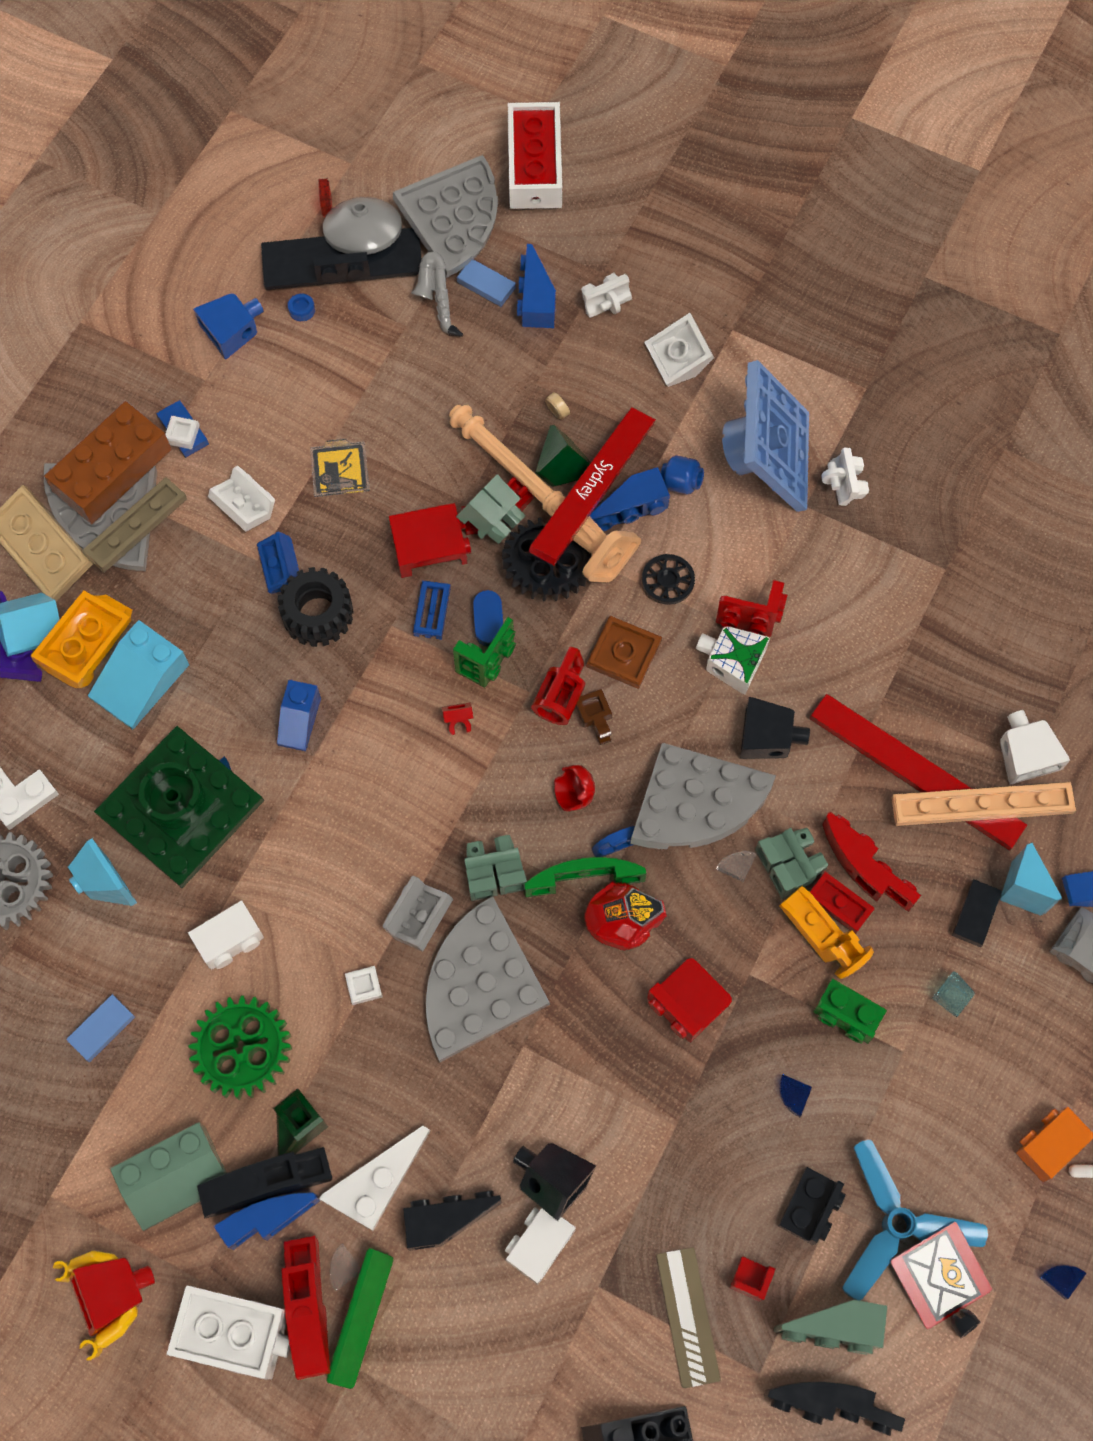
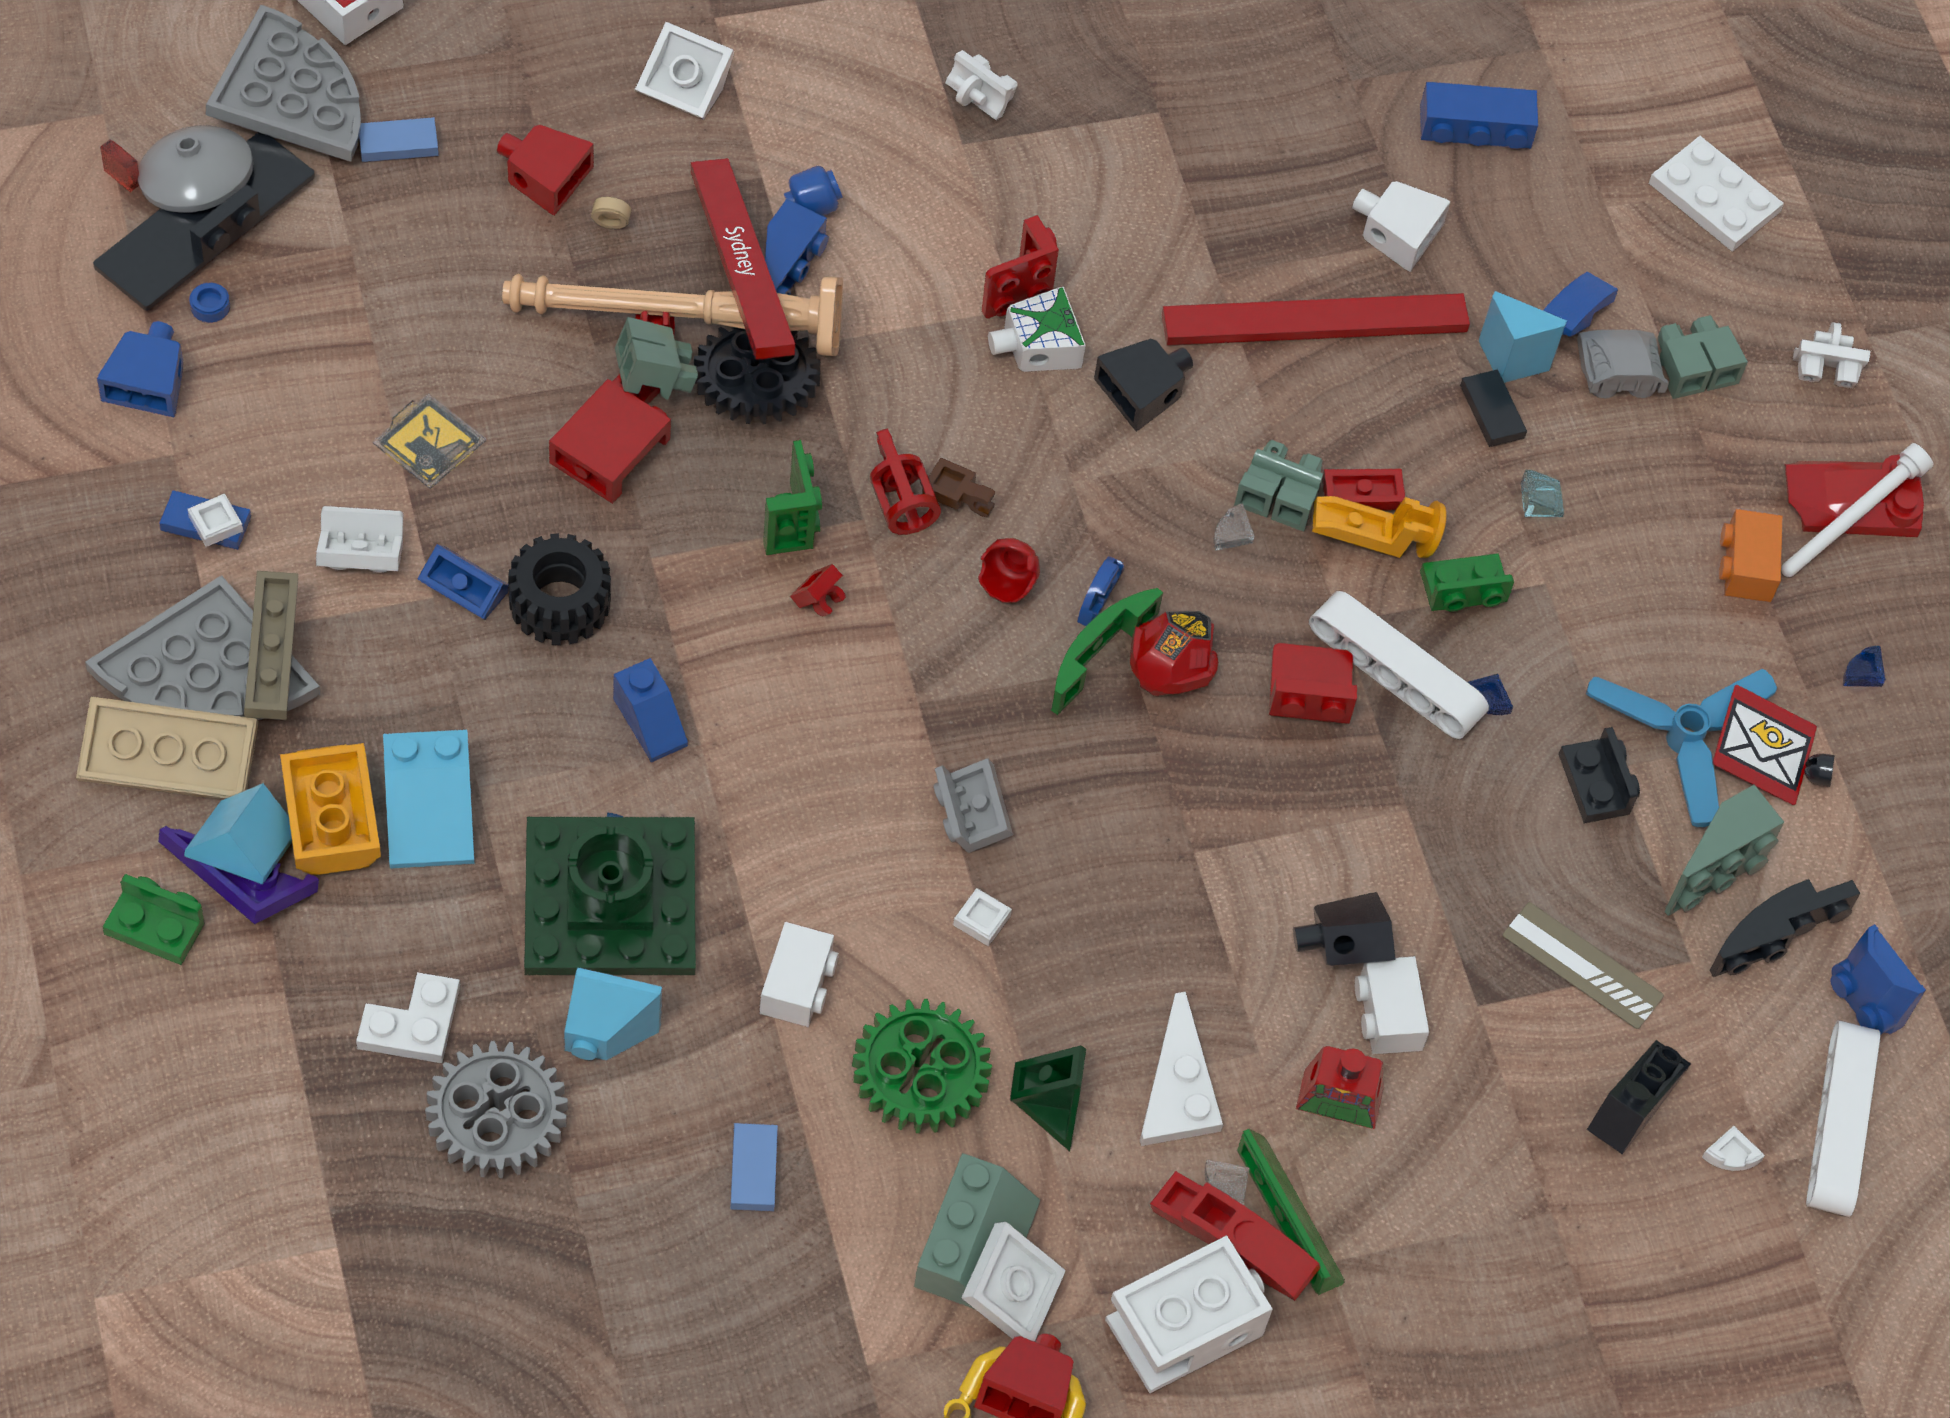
camera: 50 degrees left, 10 degrees down
dark orange brick [44,401,172,525] -> none
black slope [197,1147,332,1219] -> none
blue slope [214,1192,320,1250] -> none
black slope [403,1191,502,1251] -> none
light grey piece [411,251,463,337] -> none
blue tile [413,581,451,640] -> none
light grey plate [426,896,550,1062] -> none
sand green hips [464,835,527,901] -> none
blue tile [473,590,503,647] -> none
blue slope [517,244,556,328] -> none
dark green slope [535,425,591,487] -> none
white hips [581,273,632,318] -> none
dark orange tile [586,616,662,689] -> none
light grey plate [630,743,776,849] -> none
black wheel [642,554,695,605] -> none
medium blue piece [722,360,809,512] -> none
red panel [730,1256,776,1302] -> none
red slope [822,812,921,912] -> none
light nougat tile [891,782,1076,826] -> none
none -> red torso [497,125,594,216]
none -> white plate [962,1222,1066,1342]
none -> red torso [1296,1046,1384,1129]
none -> white beam [1309,591,1489,739]

